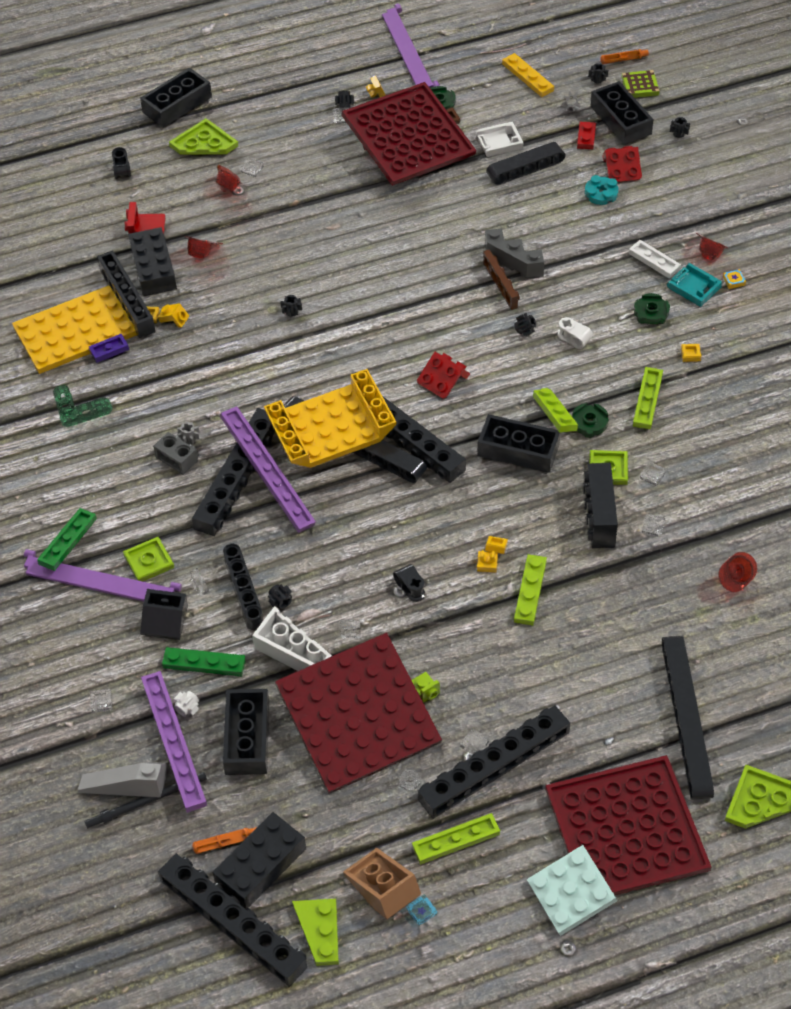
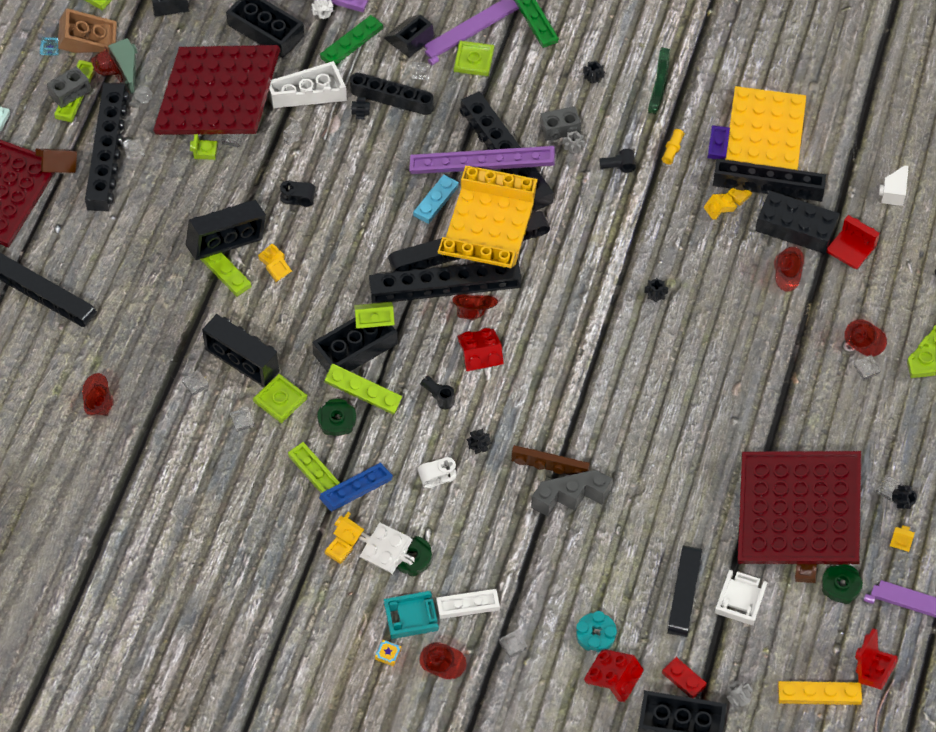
camera: 125 degrees right, 5 degrees up
none -> reddish brown panel [35,148,77,173]
none -> dark grey brick [47,66,91,108]
none -> clear red piece [91,46,123,83]
none -> sand green slope [108,38,138,94]
none -> black brick [186,199,266,260]
none -> blue plate [319,463,393,512]
none -> yellow bracket [333,512,364,547]
none -> lime panel [354,302,395,328]
none -> white plate [359,522,415,574]
none -> medium azure plate [413,175,459,224]
none -> black pin [420,375,454,410]
none -> clear red piece [452,294,498,320]
none -> clear plate [499,630,527,658]
none -> black gear [583,61,605,83]
none -> black pin [599,149,636,173]
none -> yellow pin [661,129,685,165]
none -> red bracket [855,628,898,690]
none -> white slope [879,166,909,206]

